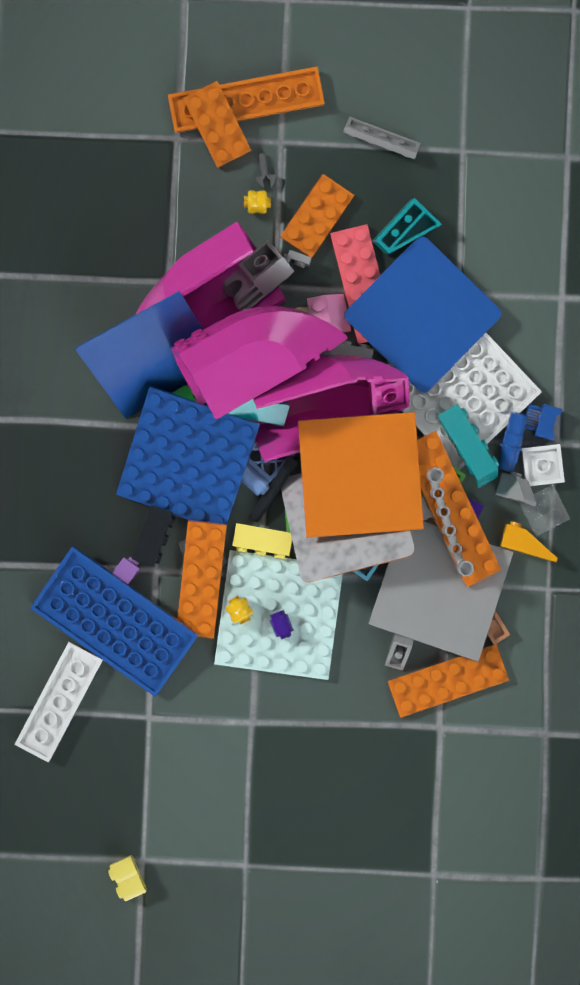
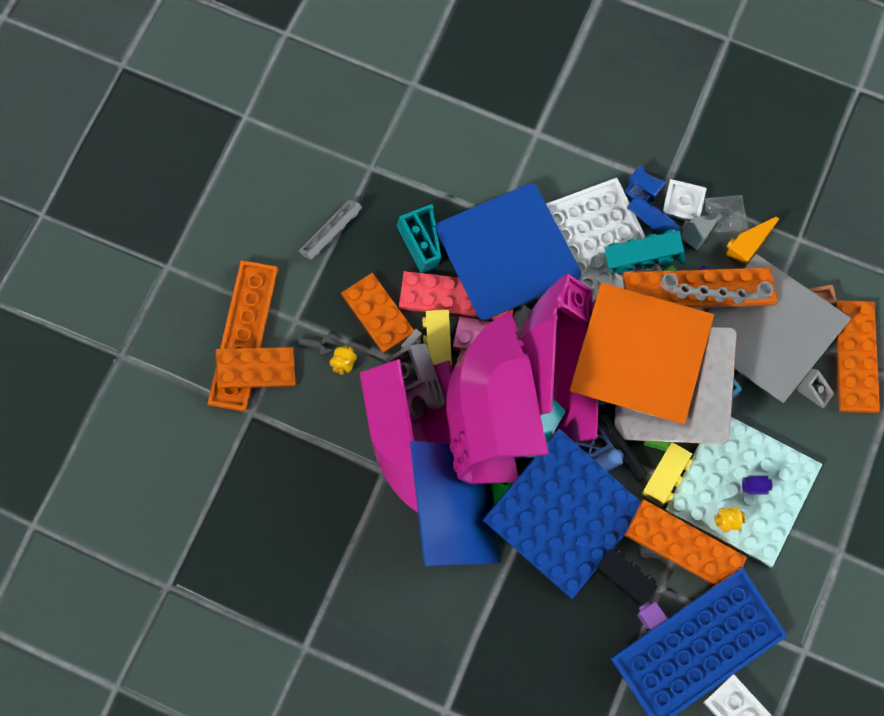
camera: 70 degrees left, 15 degrees down
none -> light yellow brick [422,310,452,367]

